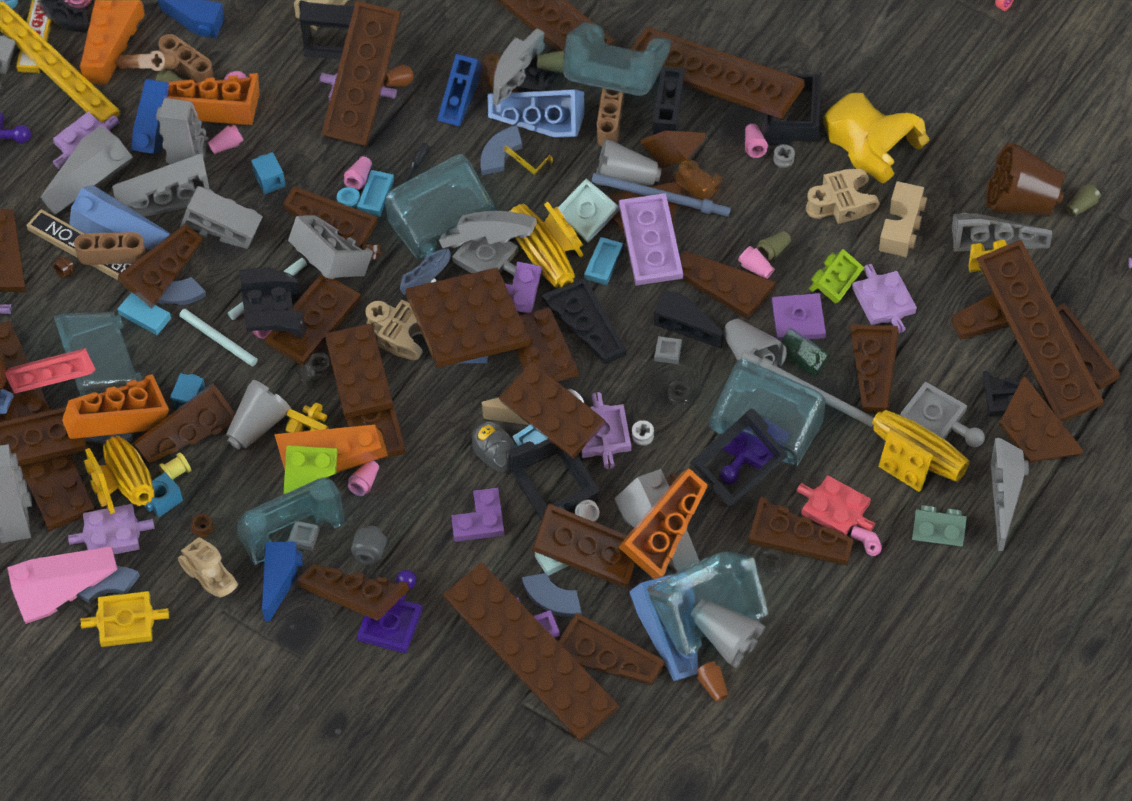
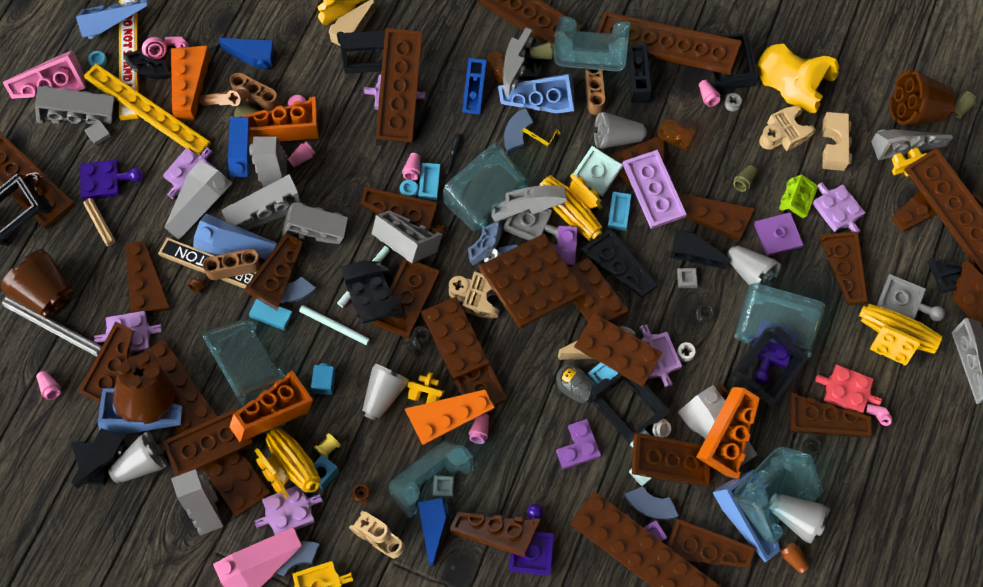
camera: 15 degrees left, 10 degrees up
coral plate [5,348,96,394] -> none
reddish brown wing [133,383,236,463] -> none
dark azure brick [251,152,286,194] -> none
lime wing [284,445,338,494] -> none
dark grey head [351,526,387,565] -> none
dark orange cone [383,64,413,87] -> none
sand blue bar [591,173,731,217] -> none
reddish brown slope [641,131,706,168] -> none
bright pink cone [738,246,775,279] -> none
light grey bar [740,350,874,427] -> none
plate [781,329,830,376] -> none
sand green bracket [912,505,967,547] -> none

